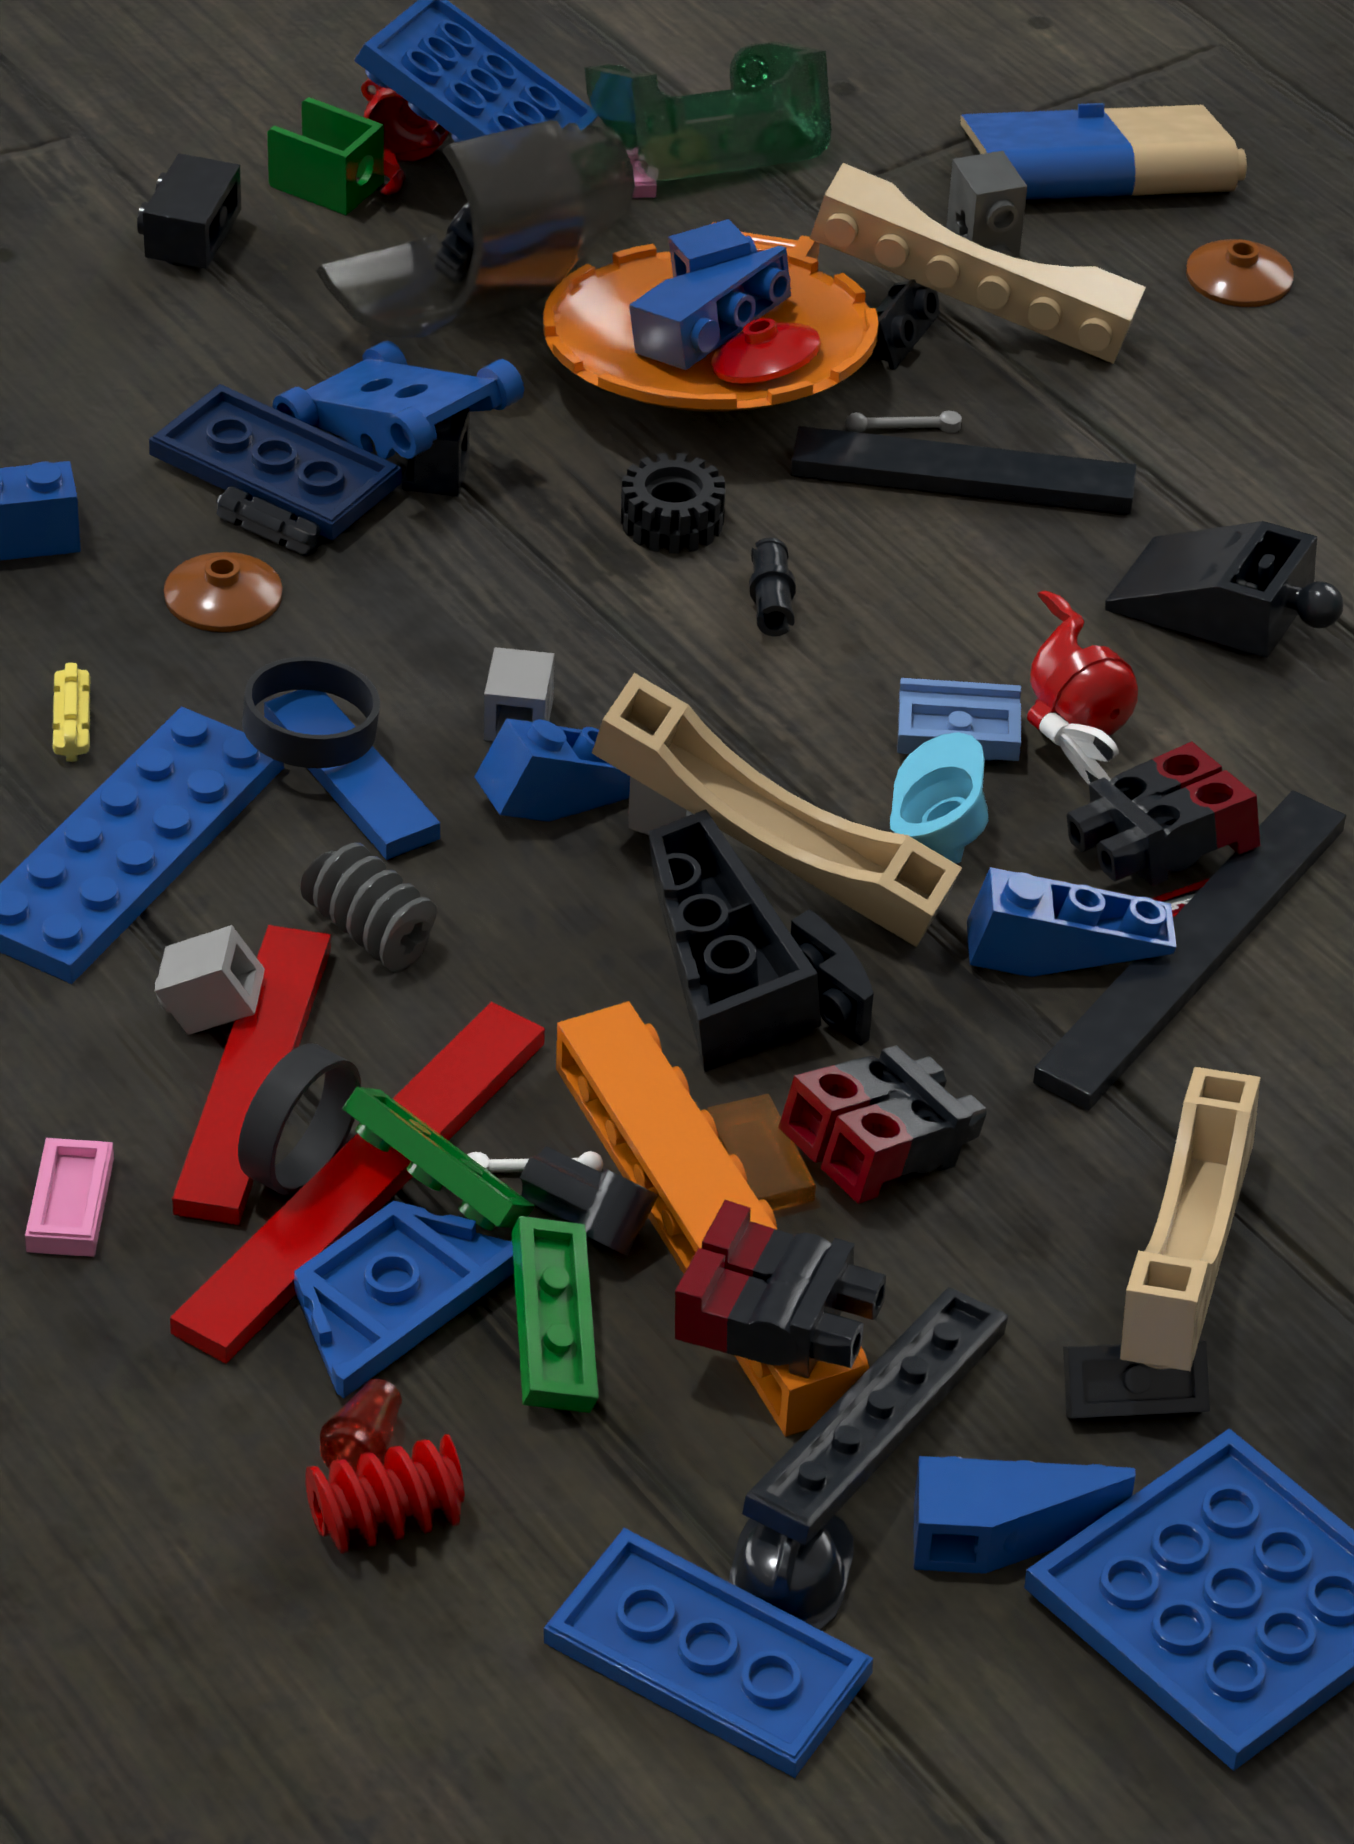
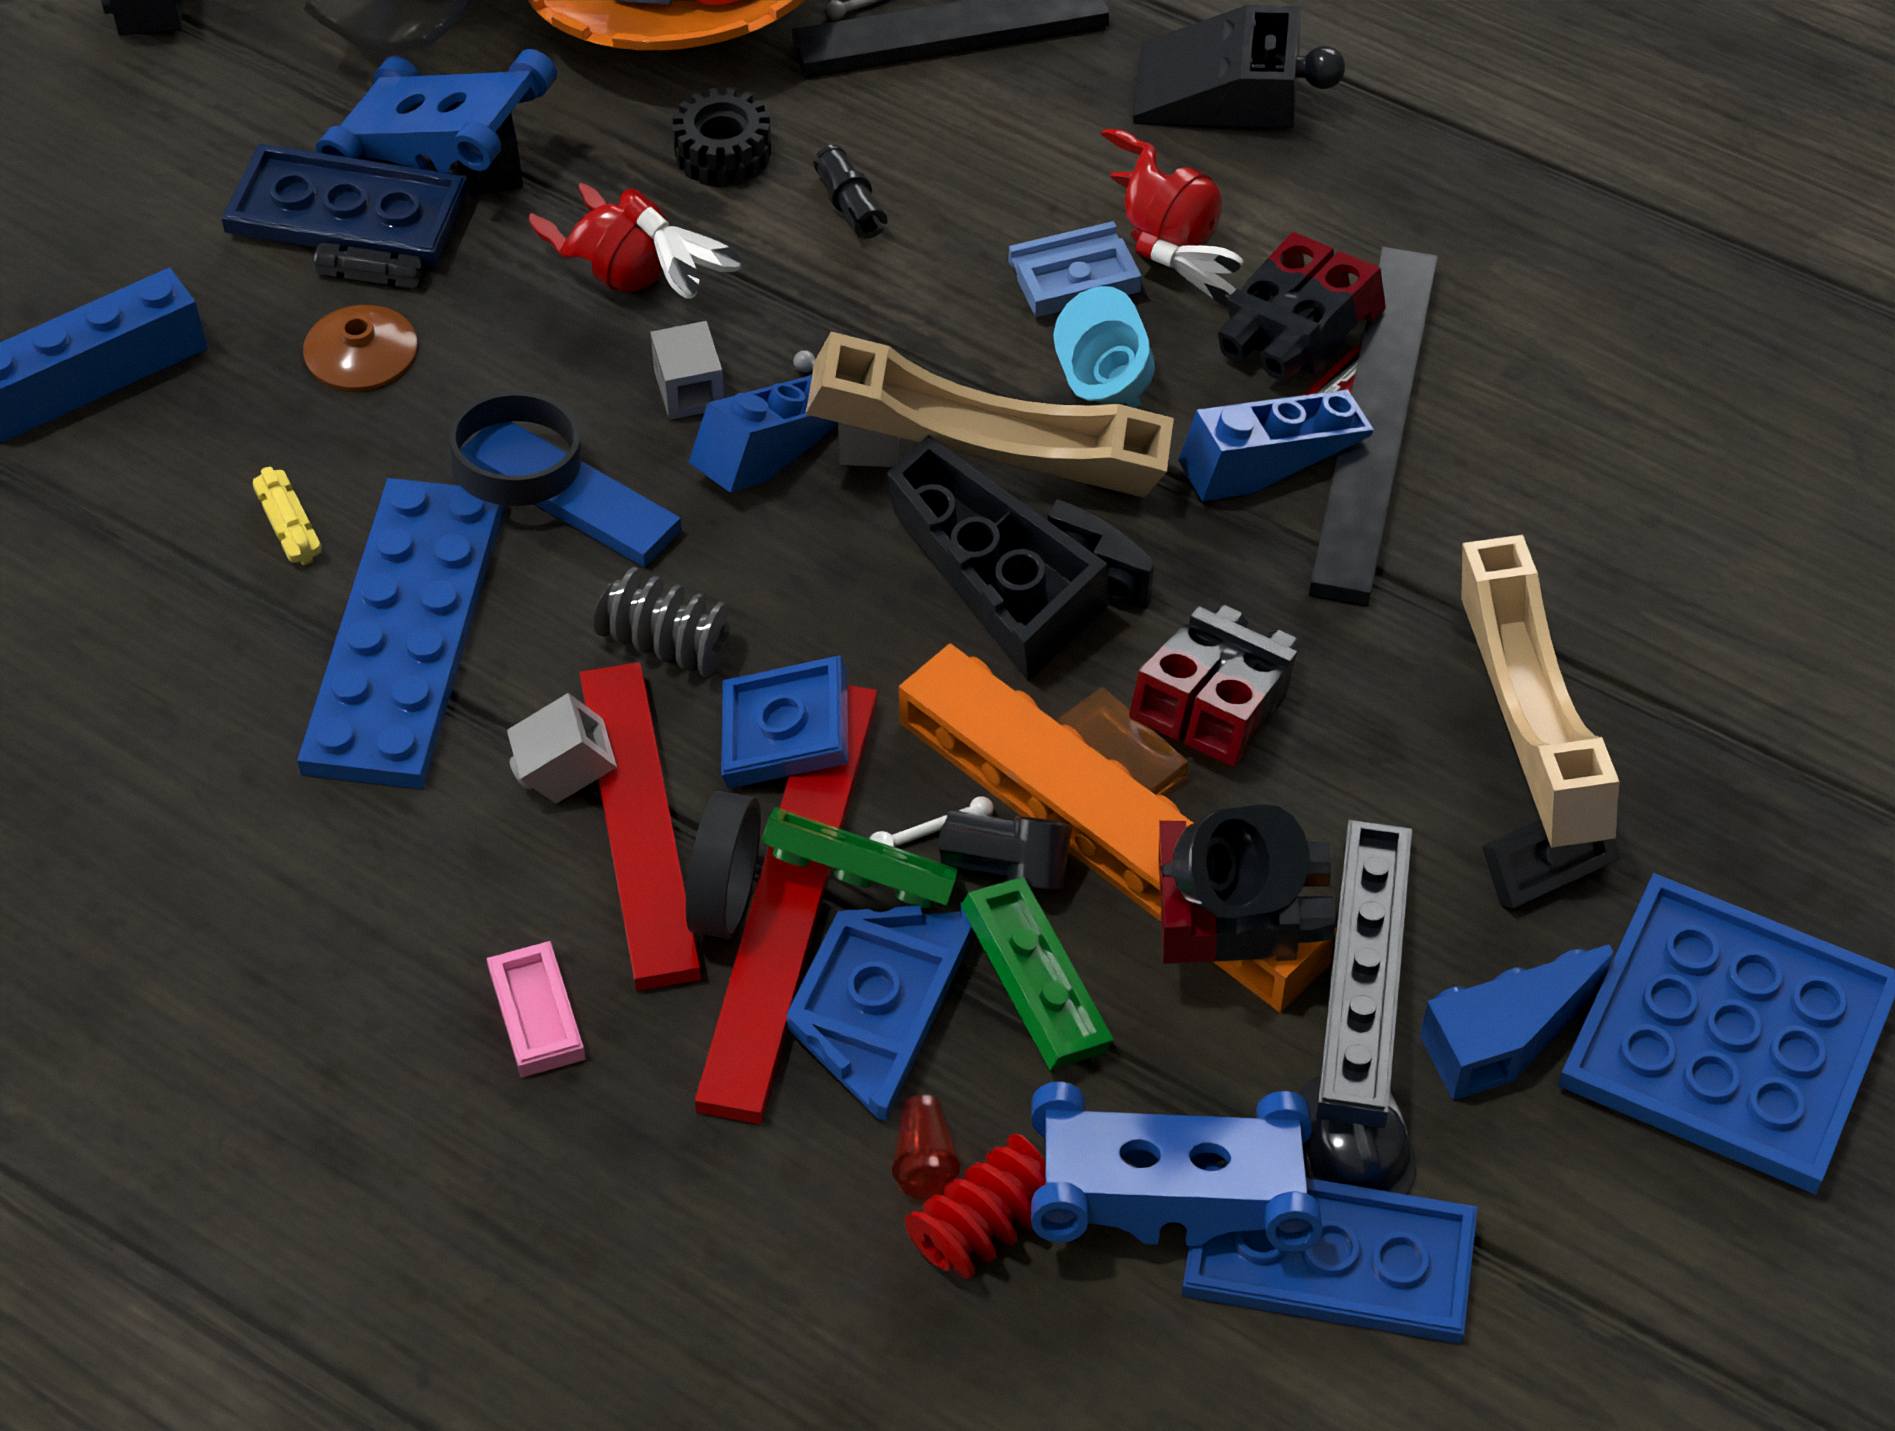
camera: 20 degrees left, 10 degrees up
none -> red hair [529,183,742,299]
none -> blue tile [721,655,848,789]
none -> blue piece [1031,1082,1323,1252]
none -> black piece [1161,804,1310,919]

